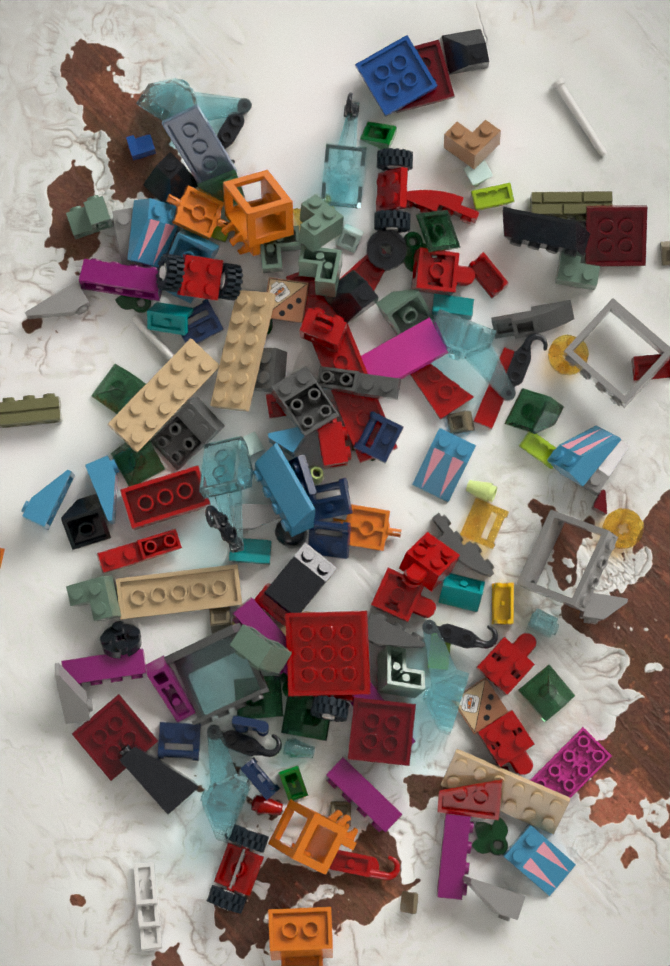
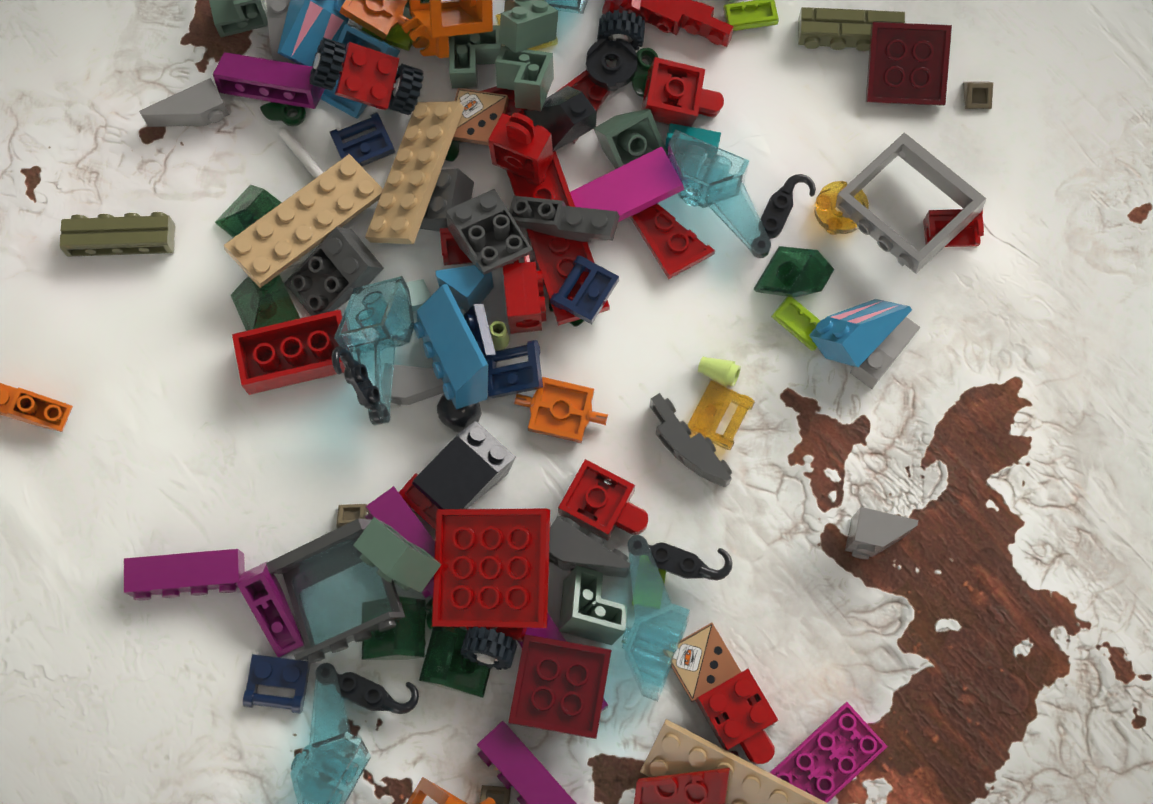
camera: 10 degrees right, 10 degrees down
dark azure slope [21,470,75,530] -> none
light grey slope [55,663,93,724] -> none
black slope [61,493,111,550] -> none
sand green brick [66,576,121,621] -> none
dark red plate [72,694,158,781] -> none
dark azure slope [85,455,120,525] -> none
red slope [96,529,182,574] -> none
black plate [100,621,142,658] -> none
tan plate [116,564,242,620] -> none
black slope [118,743,199,814] -> none
teal panel [147,302,193,336] -> none
teal panel [229,538,272,565] -> none
dark blue plate [232,716,269,737] -> none
dark blue plate [240,757,281,800] -> none
red cone [251,794,283,816] -> none
green slope [279,765,309,801] -> none
clear light blue cone [284,738,315,758] -> none
dark blue plate [308,518,351,559] -> none
light aqua slope [336,224,364,253] -> none
red brick [399,532,460,592] -> none
dark azure slope [412,428,476,502] -> none
clear green slope [416,210,461,253] -> none
teal panel [438,573,485,612] -> none
dark tan slope [447,410,475,434] -> none
red hinge [468,252,509,299] -> none
red tile [473,347,515,429] -> none
red brick [476,633,537,695] -> none
dark grey slope [491,300,574,339] -> none
yellow hinge [492,583,514,625] -> none
black slope [503,207,590,258] -> none
light grey window [517,510,618,612] -> none
clear green slope [518,664,575,722] -> none
clear light blue slope [526,608,559,638] -> none
sand green brick [555,252,600,290] -> none
dark red slope [591,490,607,516] -> none
clear yellow plate [602,508,644,549] -> none

